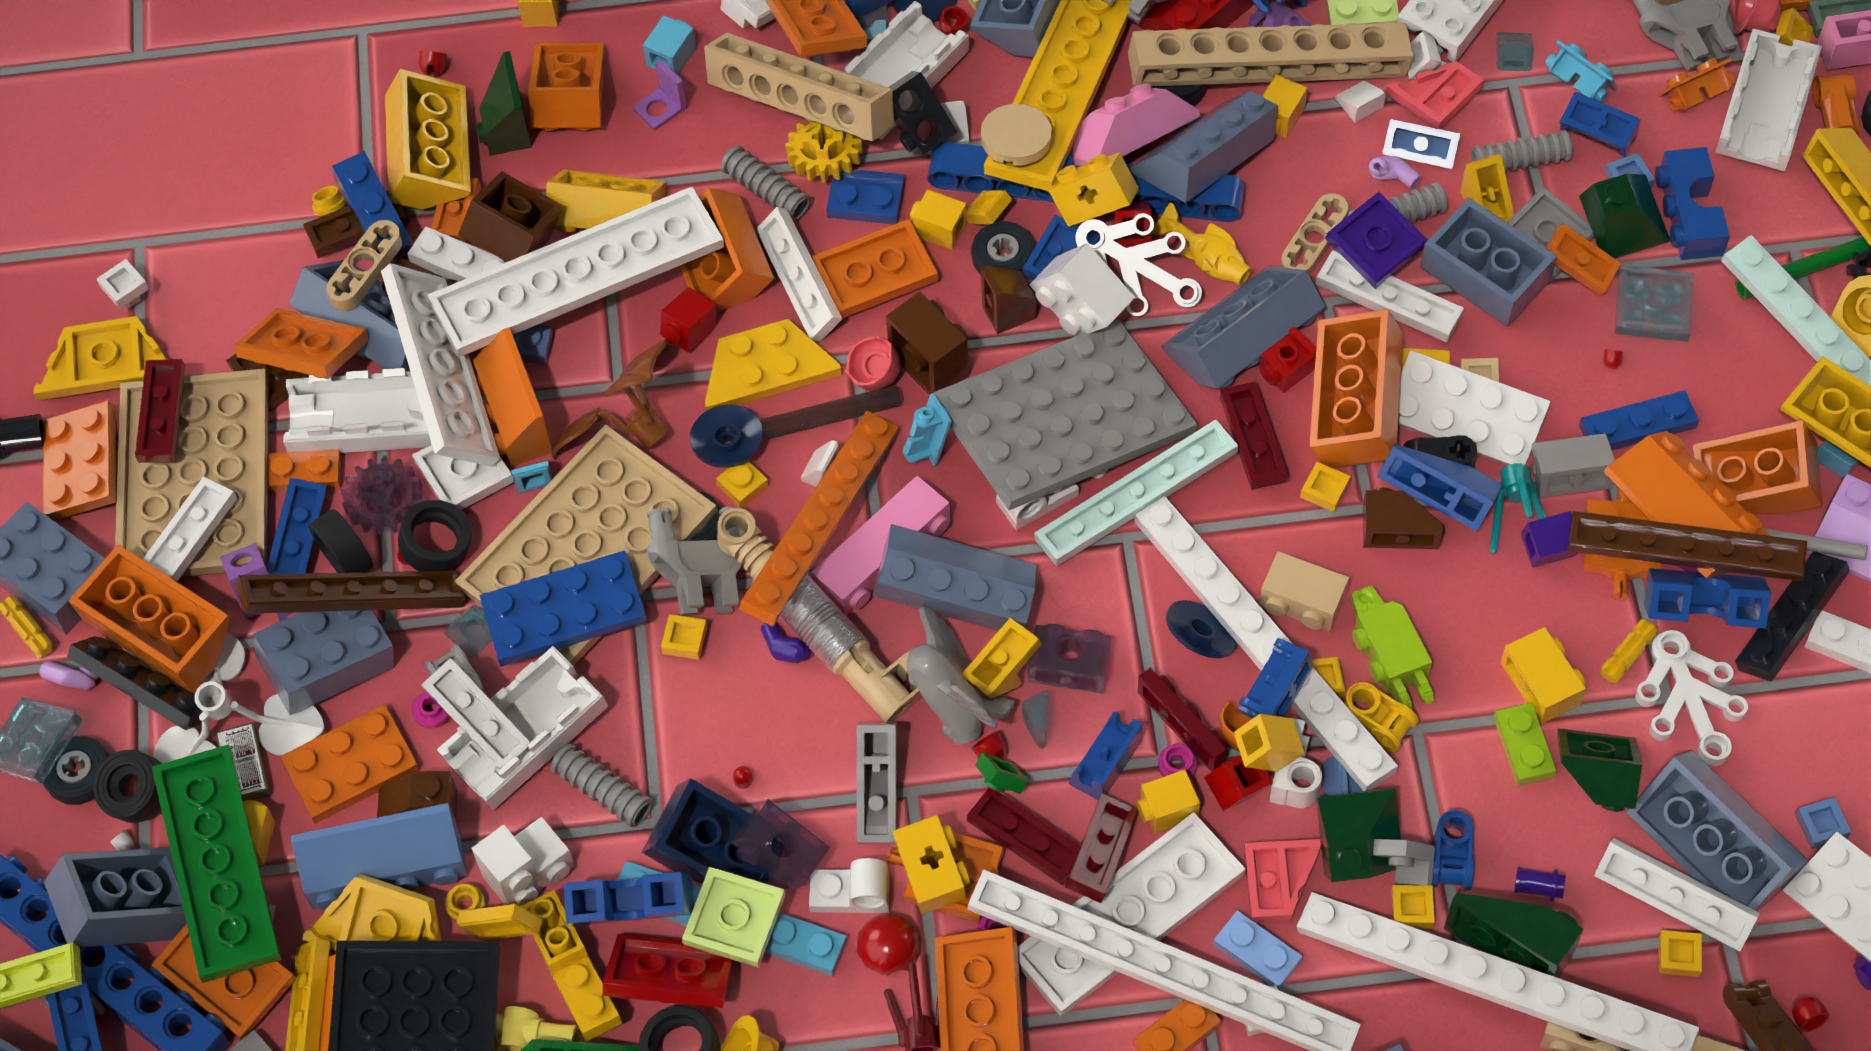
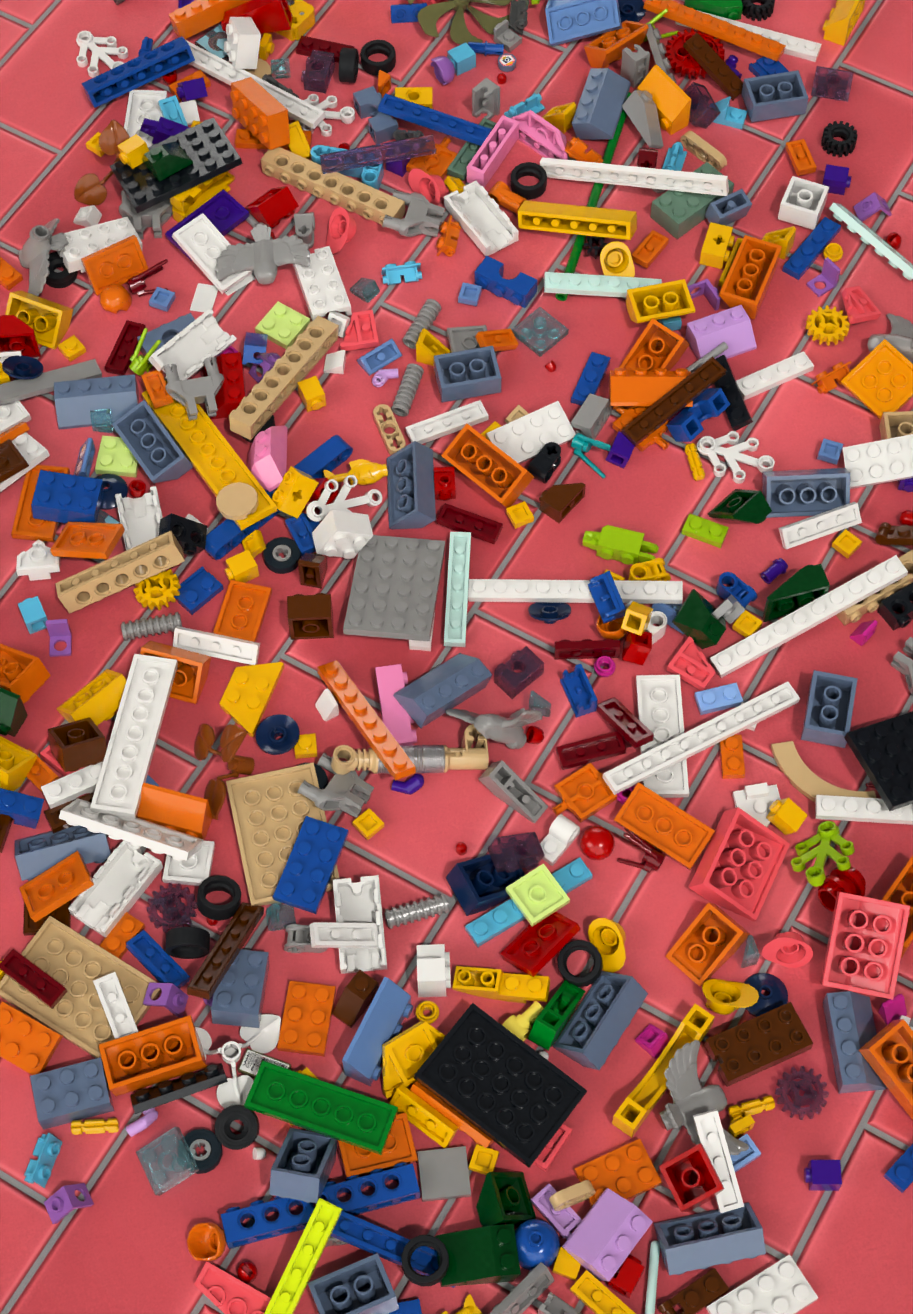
camera: 55 degrees left, 0 degrees up
tan beam [326,220,402,311] -> none
dark pink plate [412,692,449,729] -> none
yellow tile [456,904,543,941] -> none
medium azure slope [511,461,552,493] -> none
blue arch [563,872,694,926] -> none
red brick [660,287,717,353] -> none
clear smoke axle [759,385,901,440] -> none
coral hair [846,336,901,391] -> none
yellow brick [892,815,970,915] -> none
medium azure hinge [903,393,952,466] -> none
yellow slope [961,618,1042,699] -> none
green plate [975,752,1028,794] -> none
sand blue slope [1130,91,1278,203] -> none
yellow brick [1136,769,1200,834] -> none
tan brick [1259,551,1349,632] -> none
dark purple tile [1325,192,1428,289] -> none
blue slope [1377,444,1502,531] -> none
yellow brick [1500,627,1586,725] -> none
blue hinge [1559,92,1641,157] -> none
dark green slope [1579,174,1671,259] -> none

